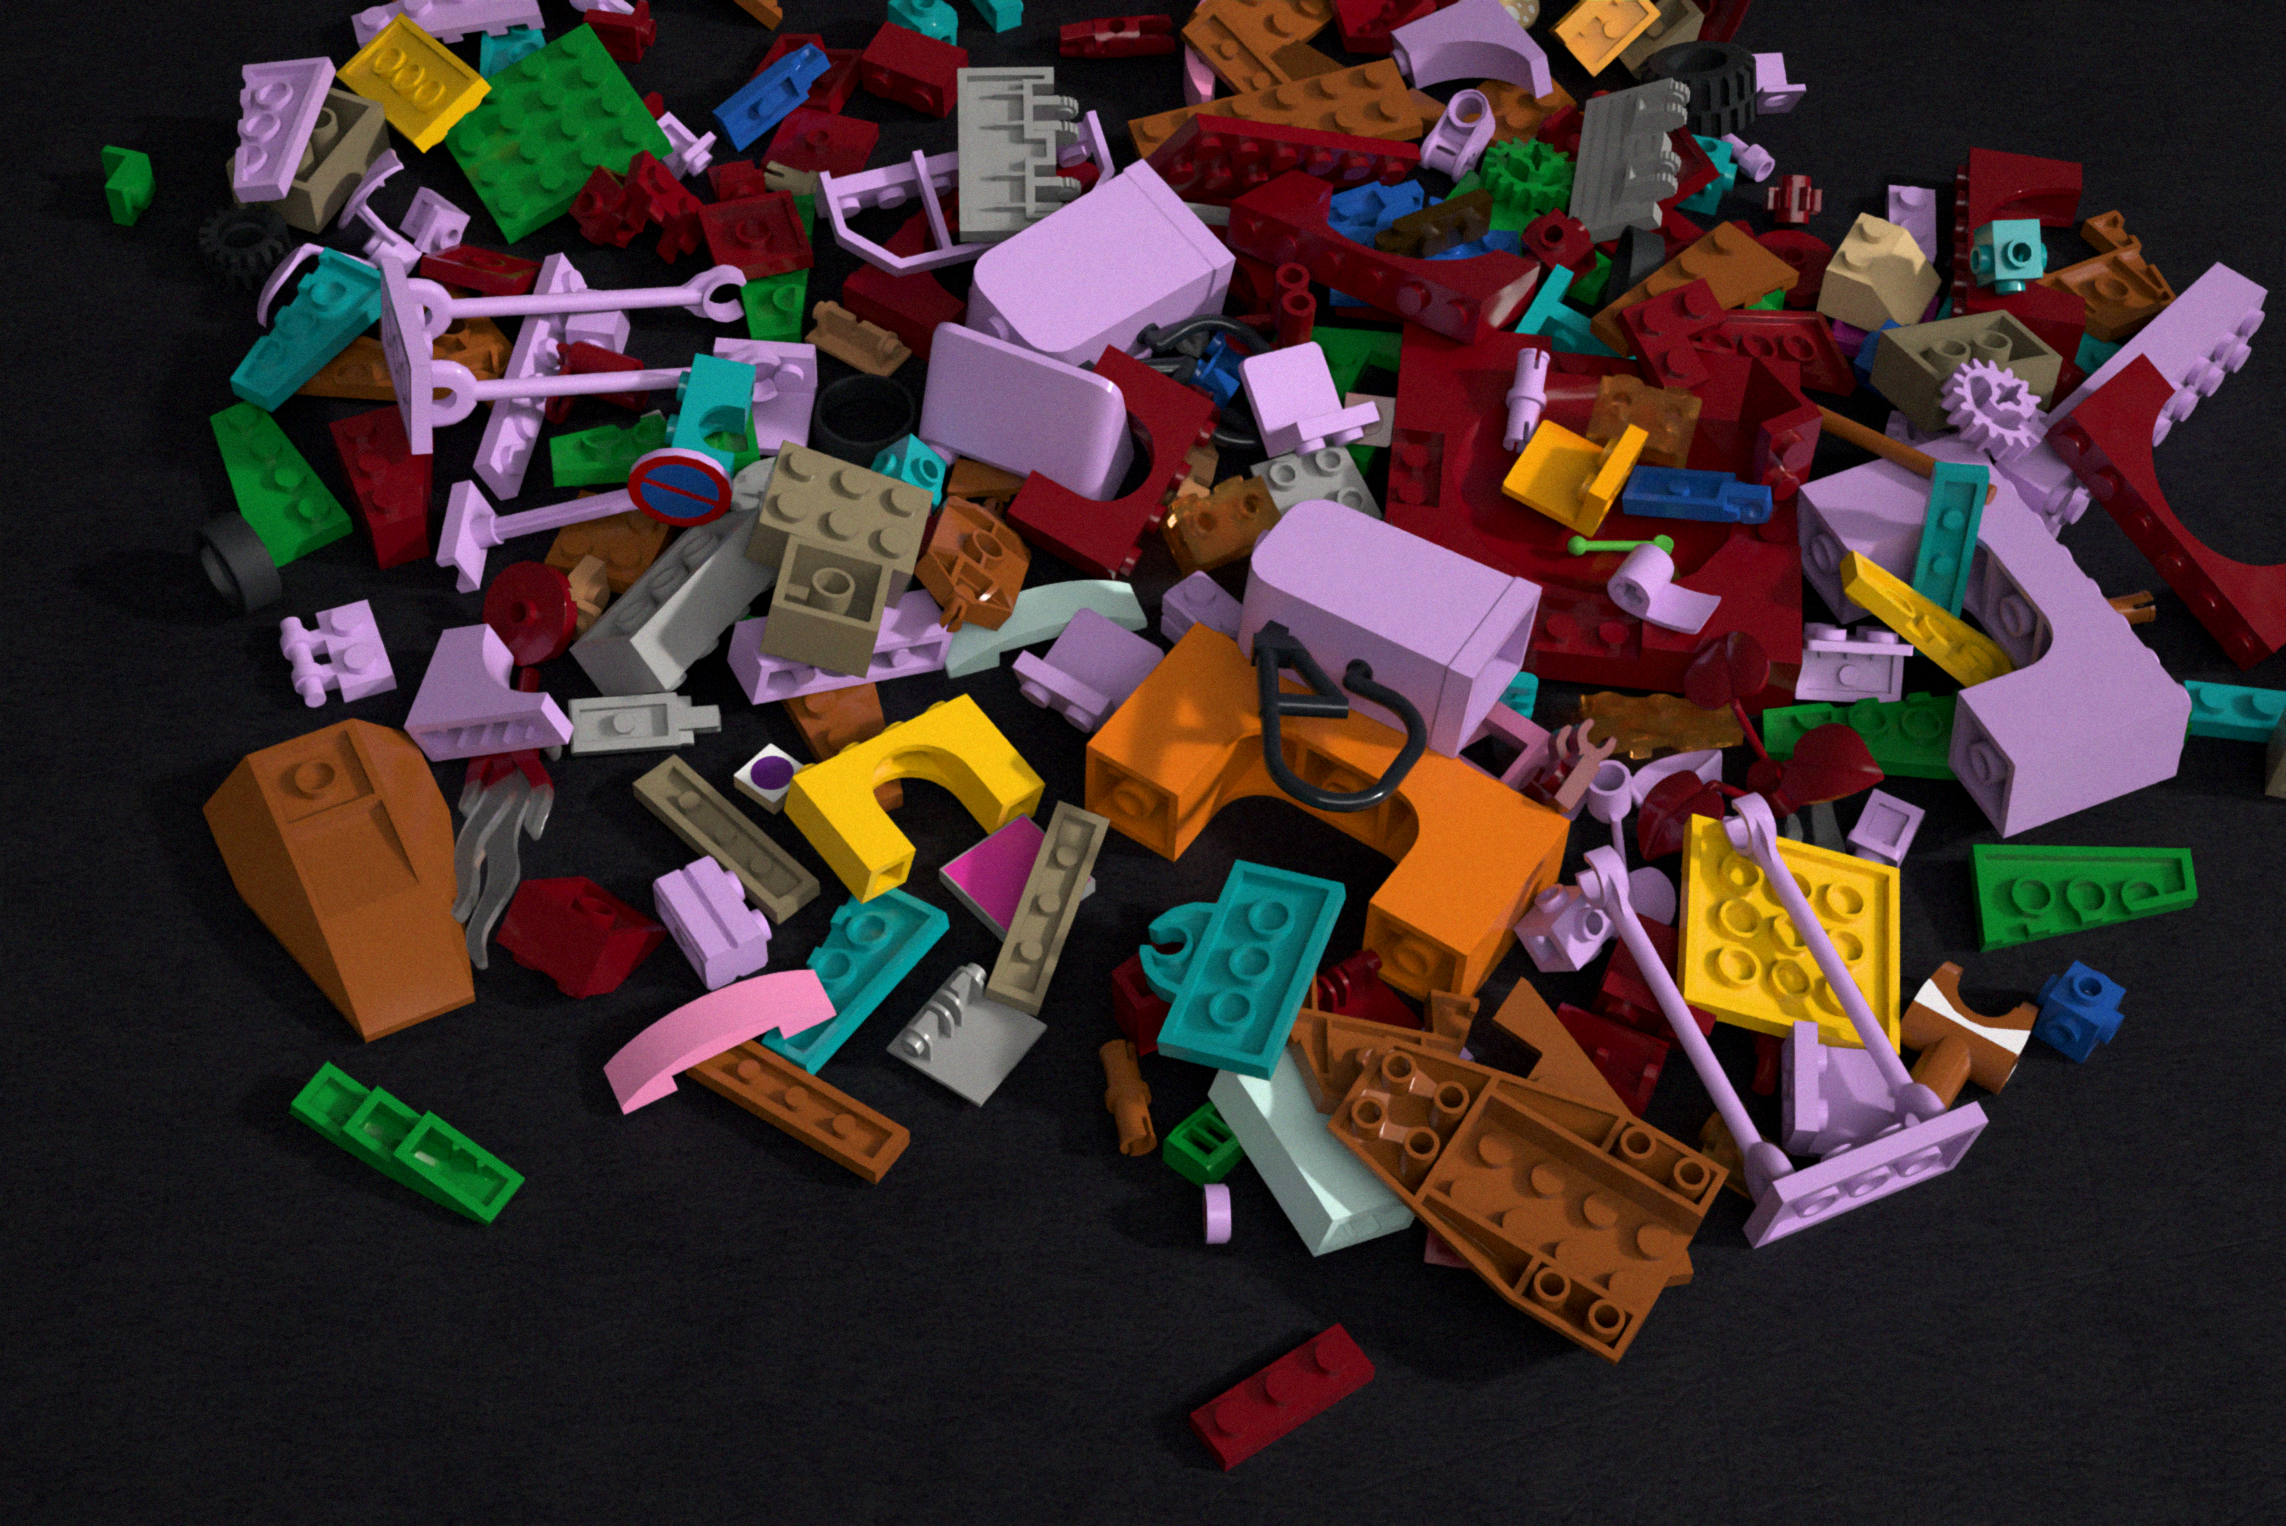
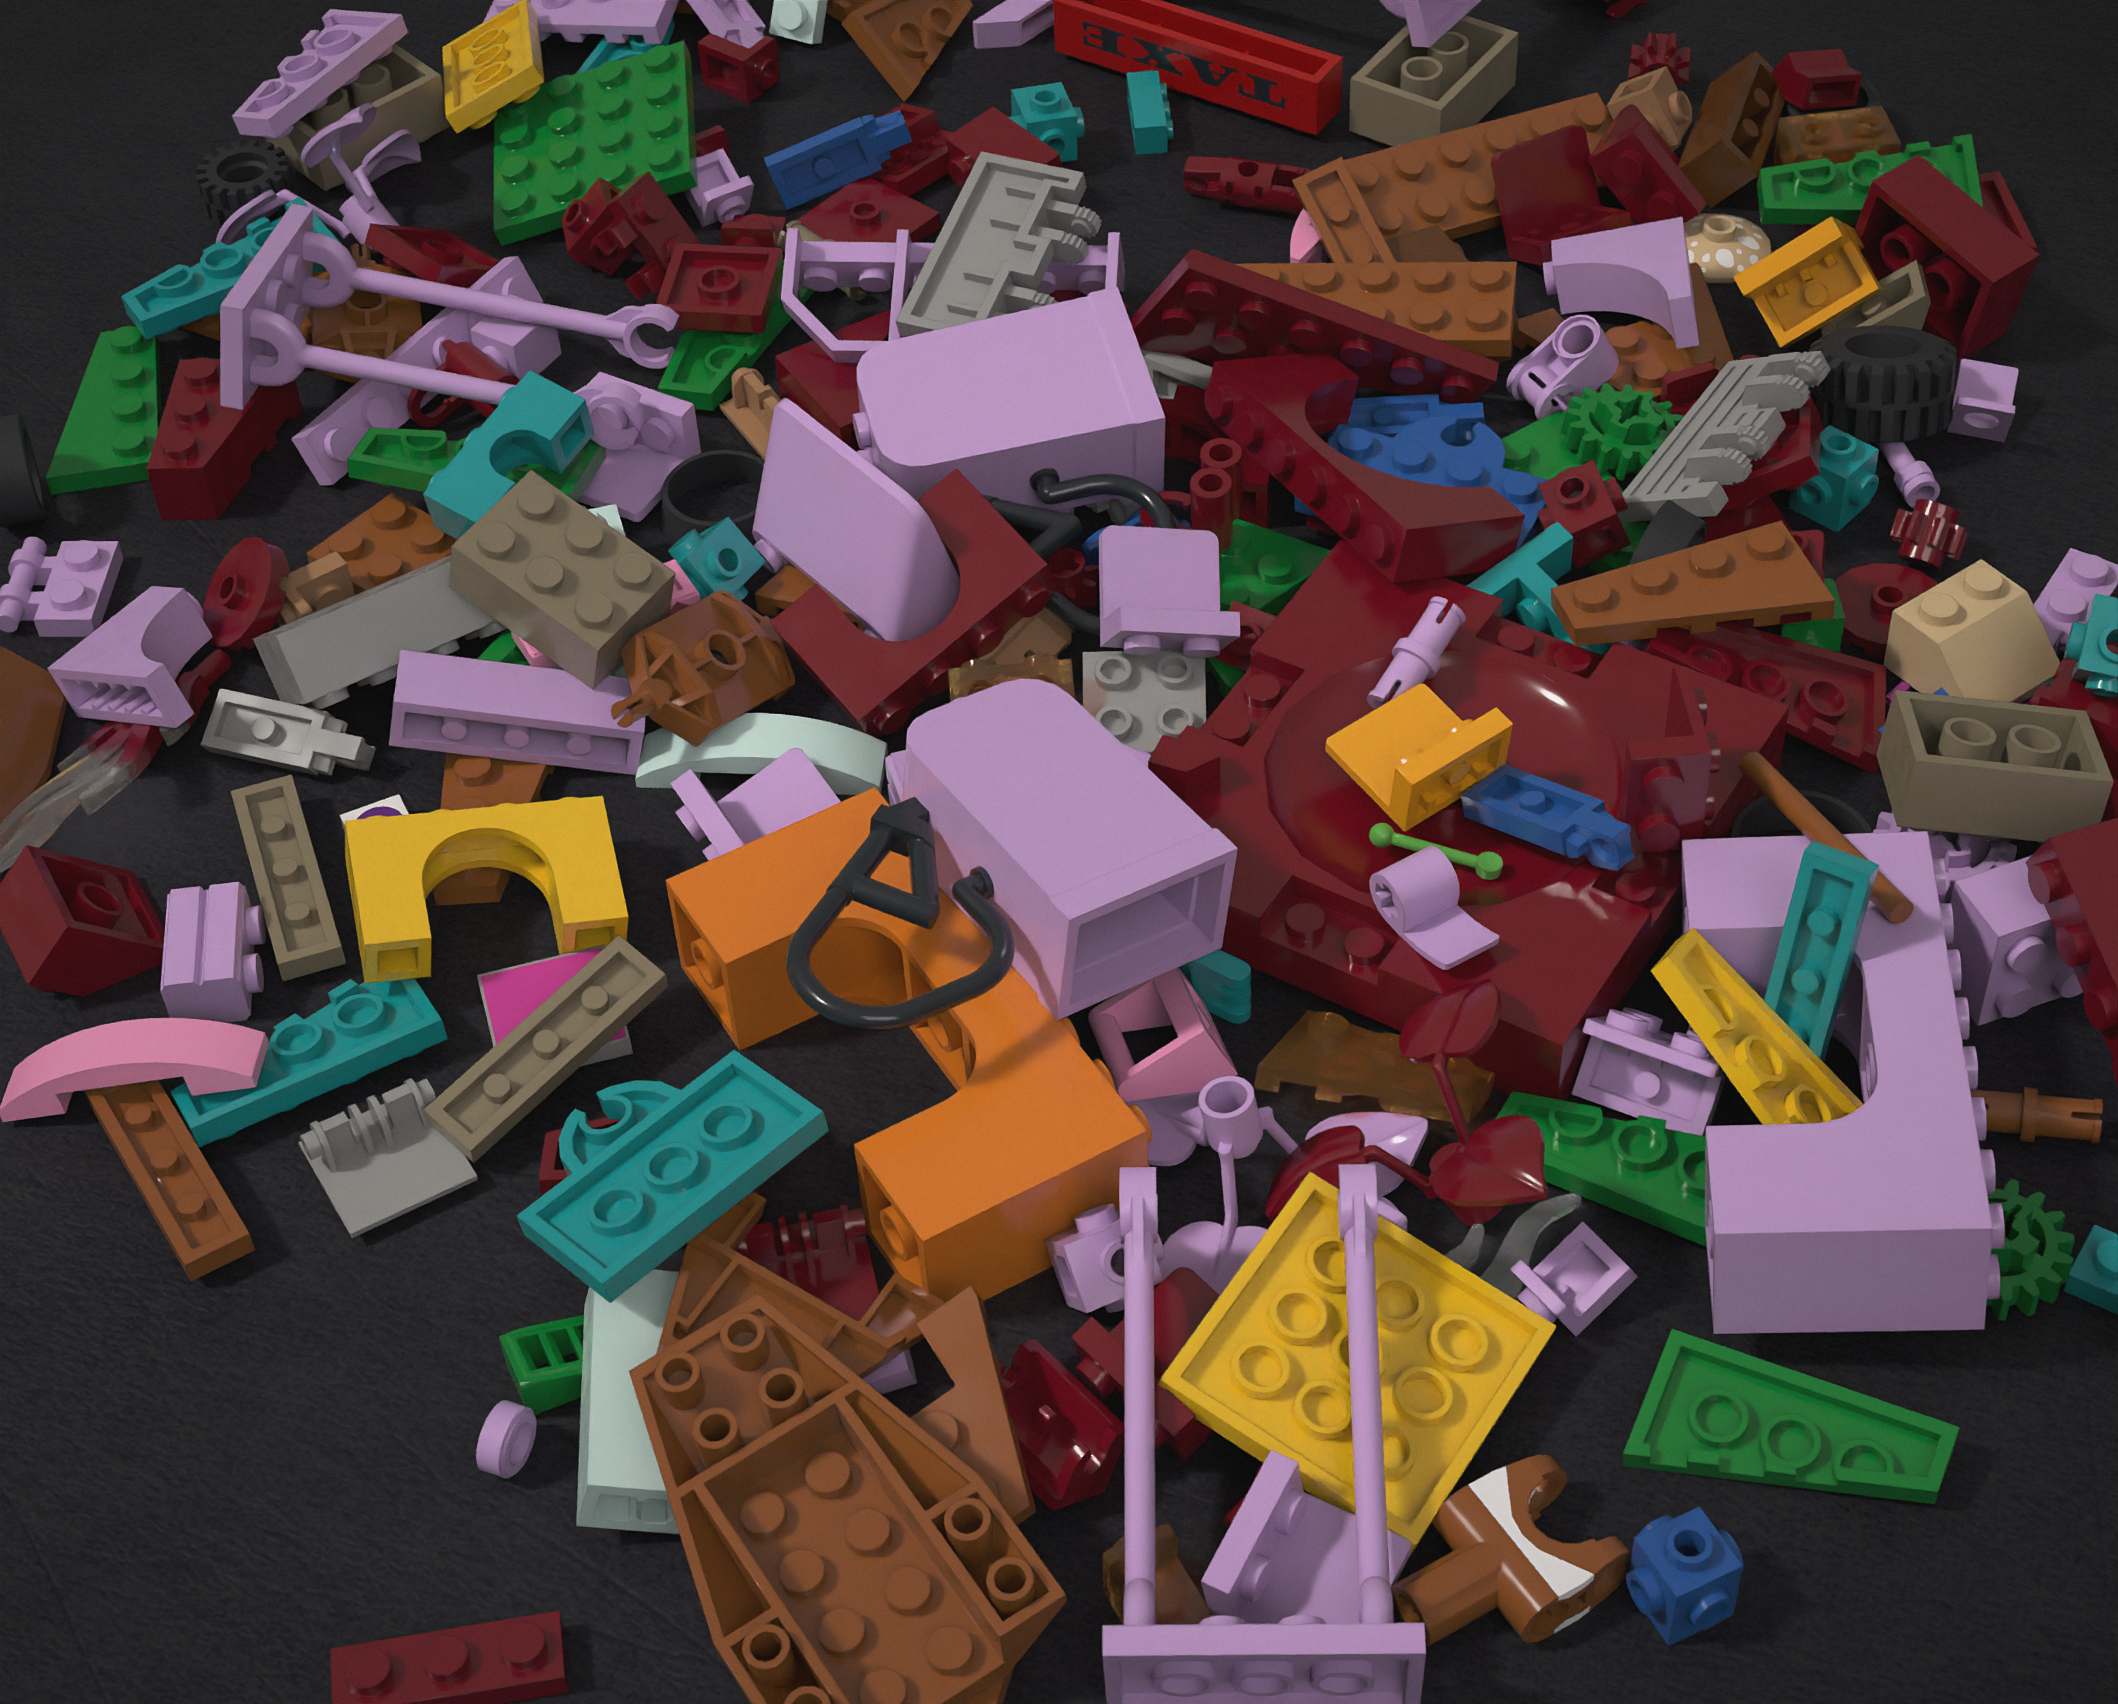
camera: 30 degrees right, 5 degrees down
green bracket [100,145,157,227] -> none
lavender bracket [399,187,470,254] -> none
piece [436,448,734,594] -> none
dark tan brick [759,534,895,679] -> none
dark orange pin [1099,1039,1157,1156] -> none
dark brown hinge [1374,187,1494,259] -> none
dark red plate [1518,718,1617,814] -> none
clear orange brick [1586,374,1703,469] -> none
dark red plate [1615,277,1728,404] -> none
lavender gear [1940,359,2048,462] -> none

